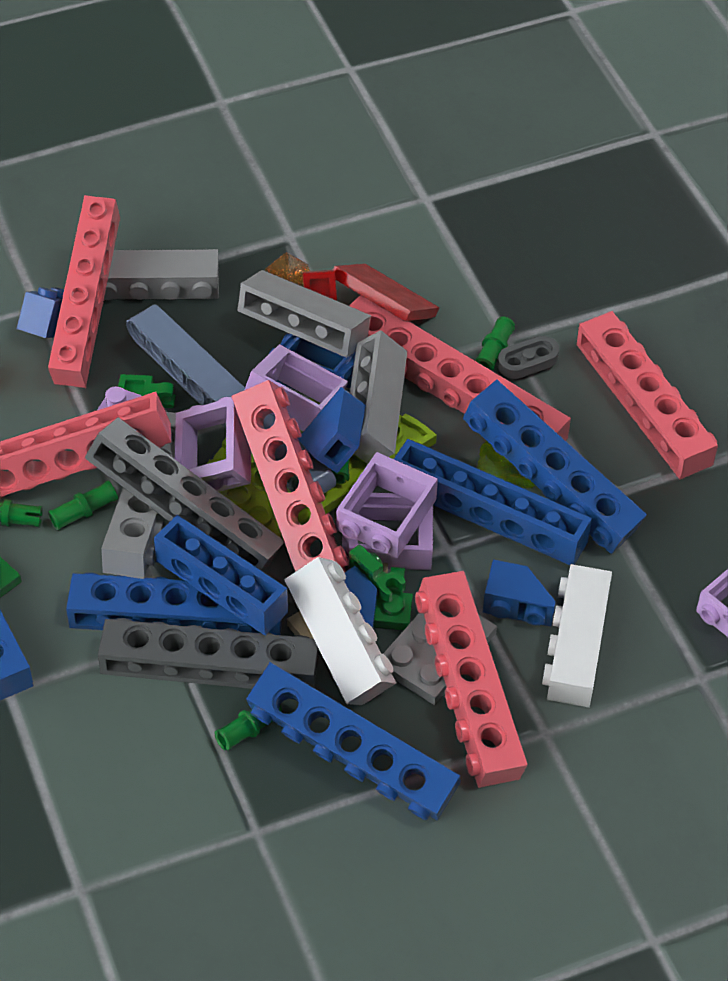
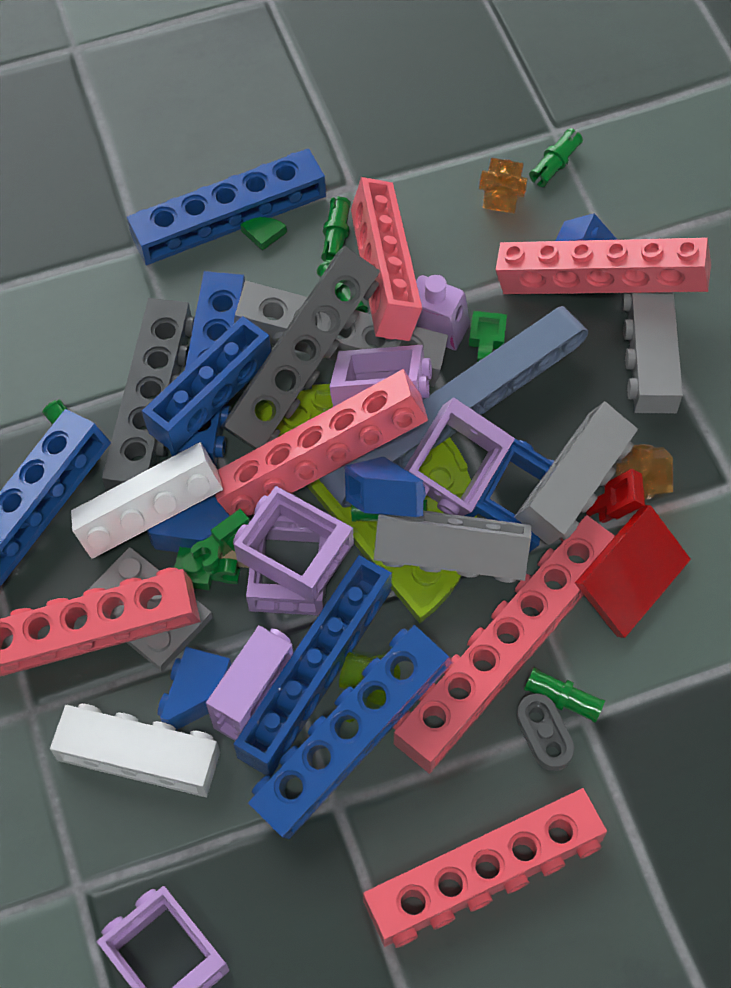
camera: 95 degrees right, 10 degrees up
none -> lavender window [206,625,293,741]

